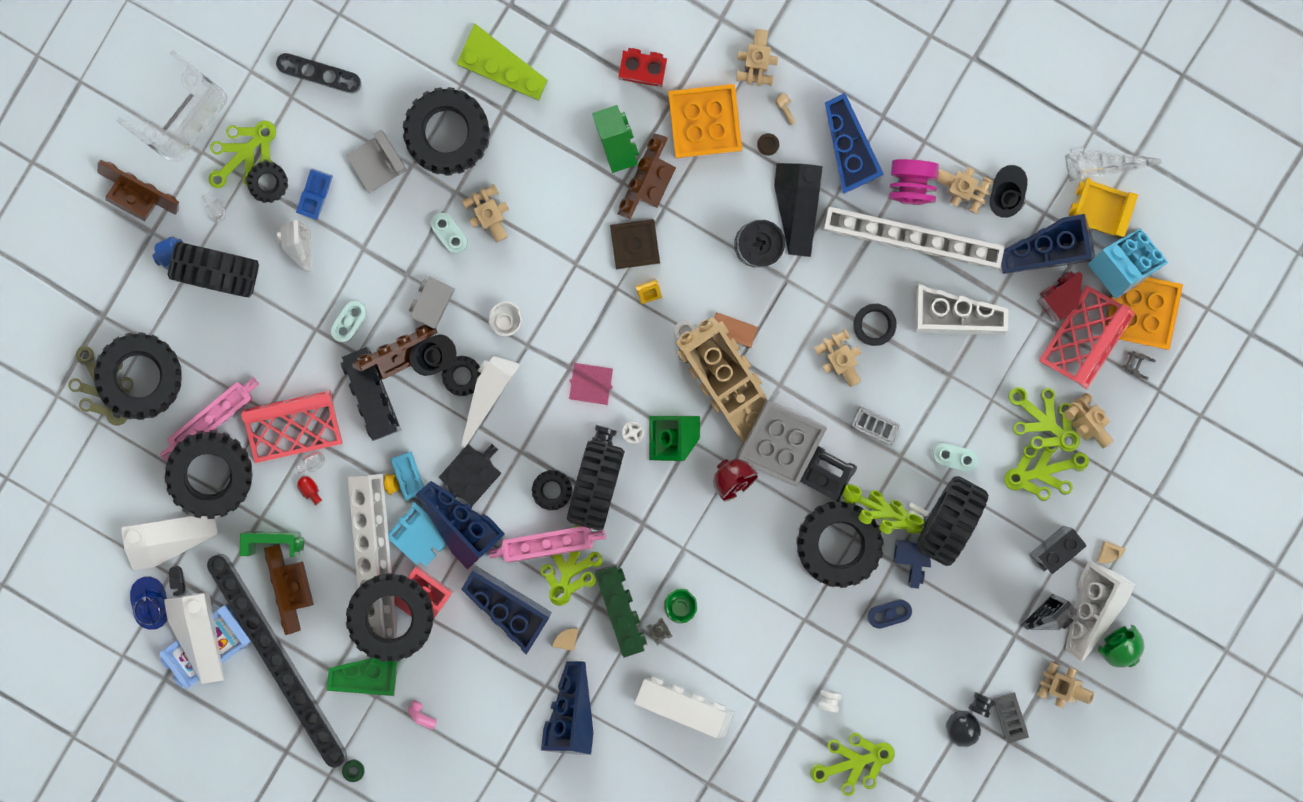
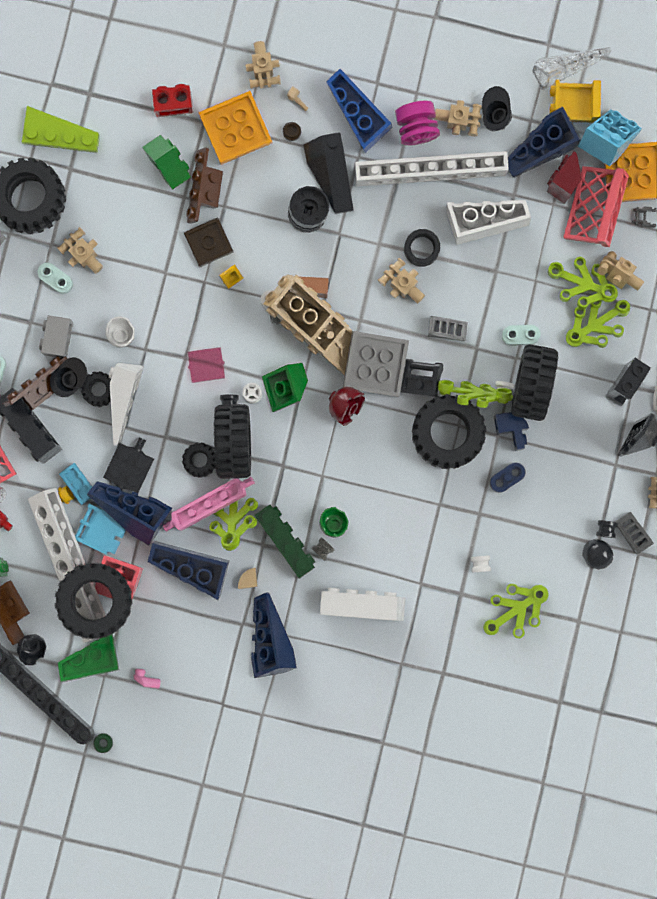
camera: 20 degrees left, 5 degrees down
none -> black hair [16,634,47,665]

